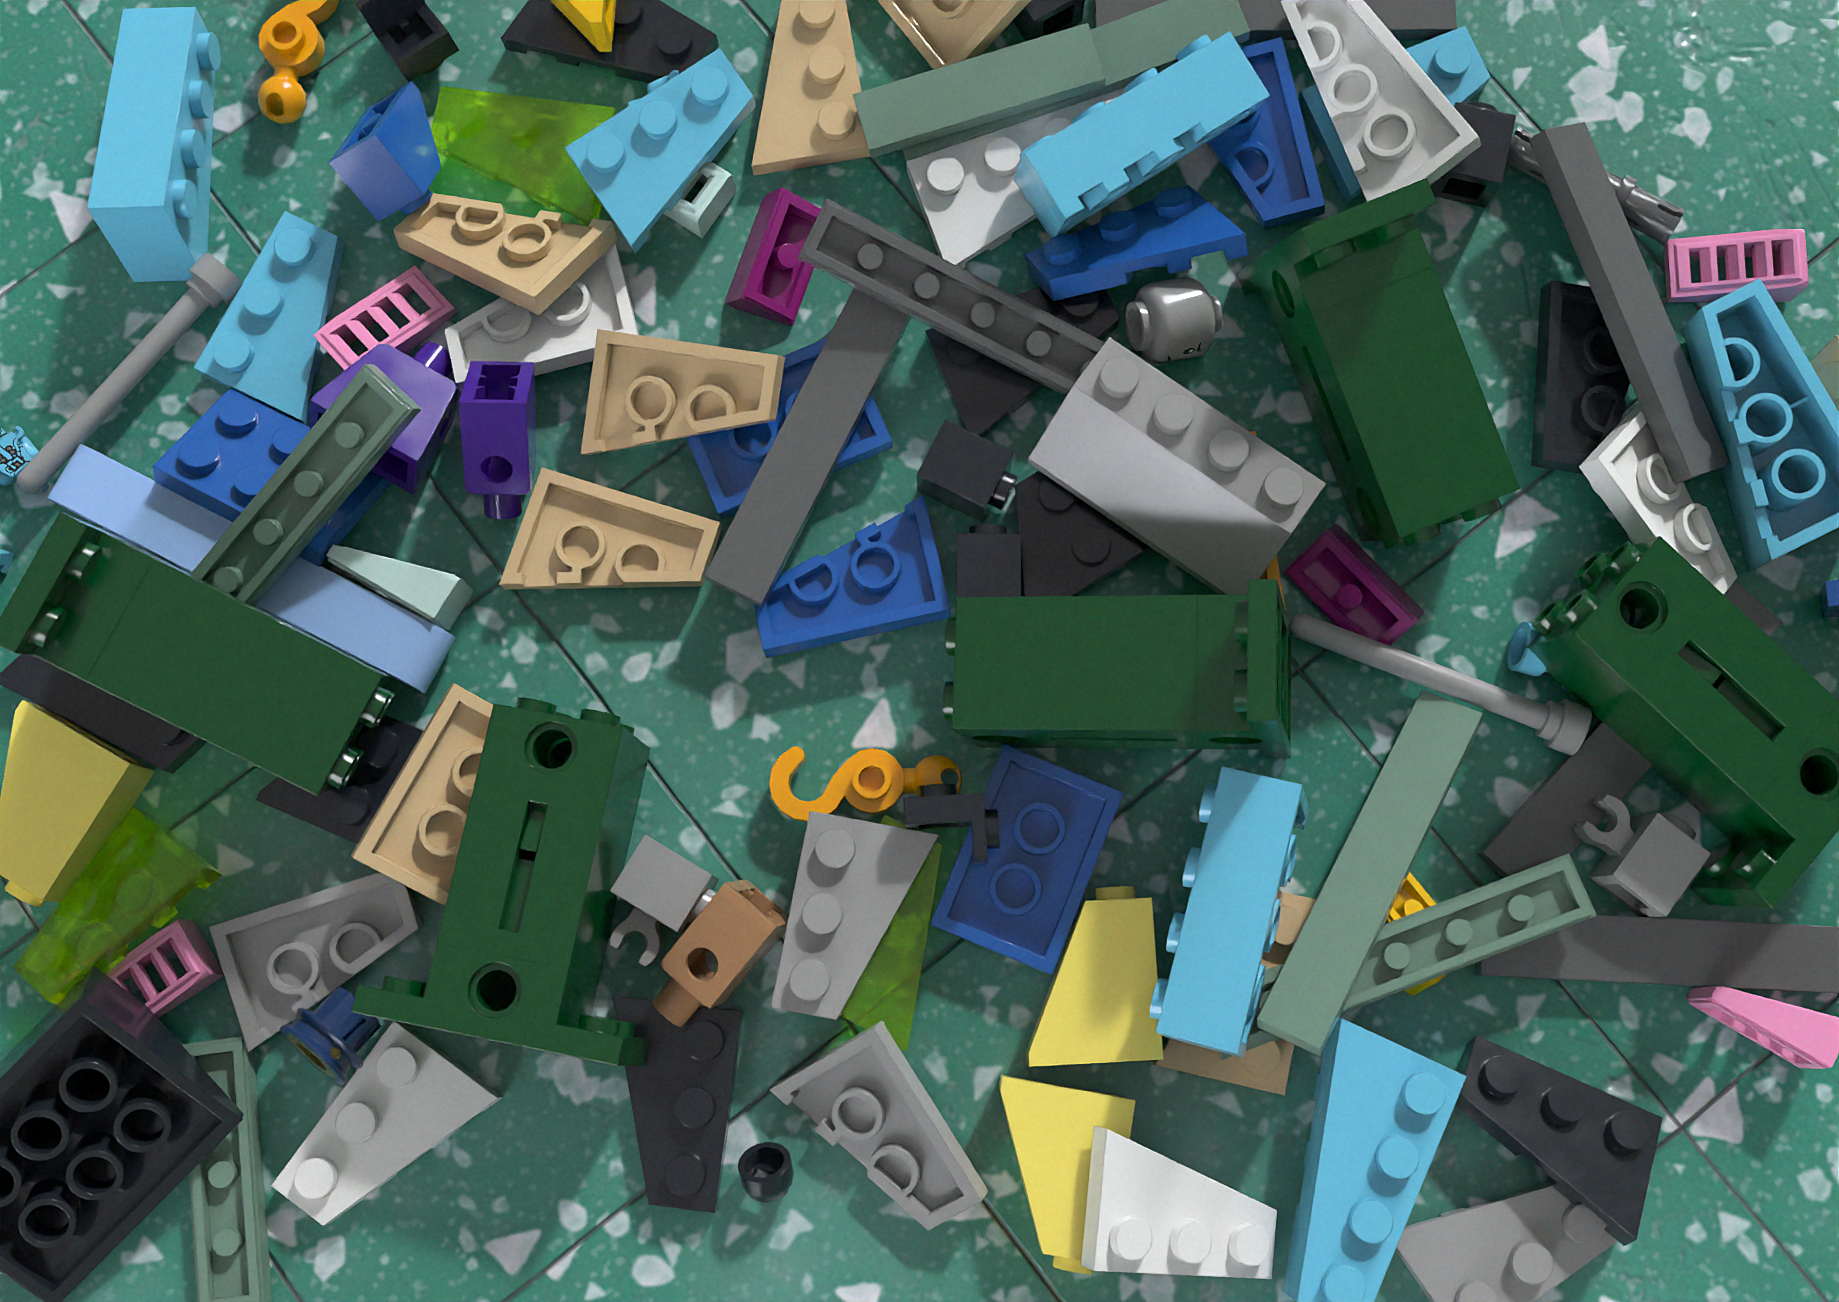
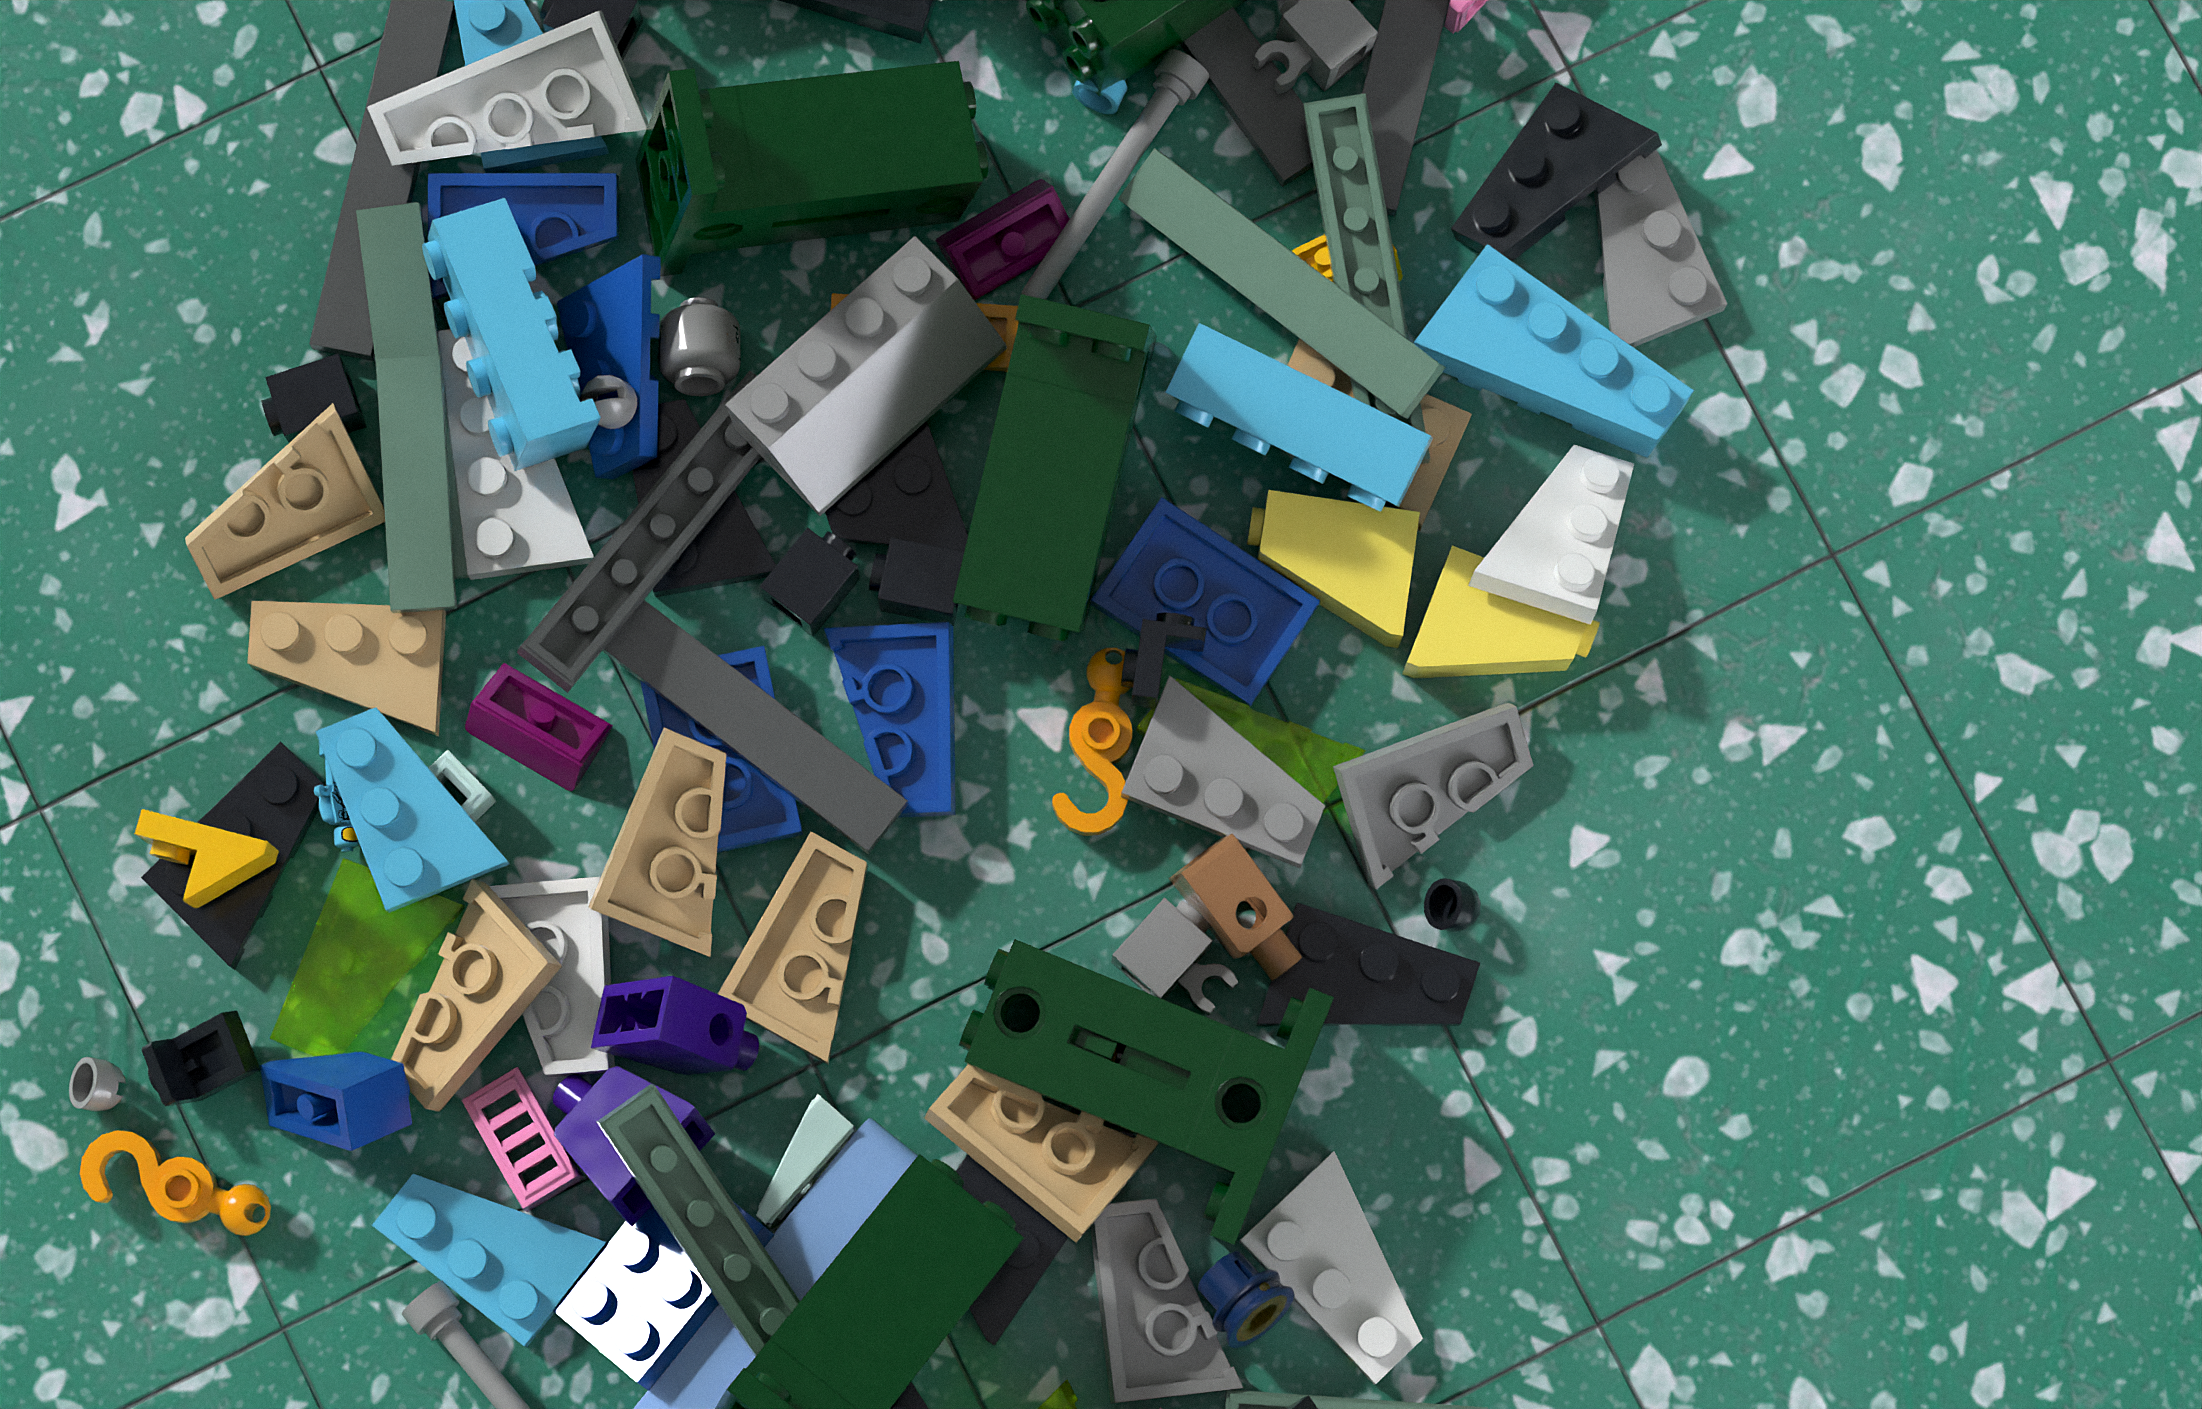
camera: 85 degrees left, 0 degrees up
medium azure wedge [87,7,221,282] -> none
none -> light grey hinge [581,375,637,429]

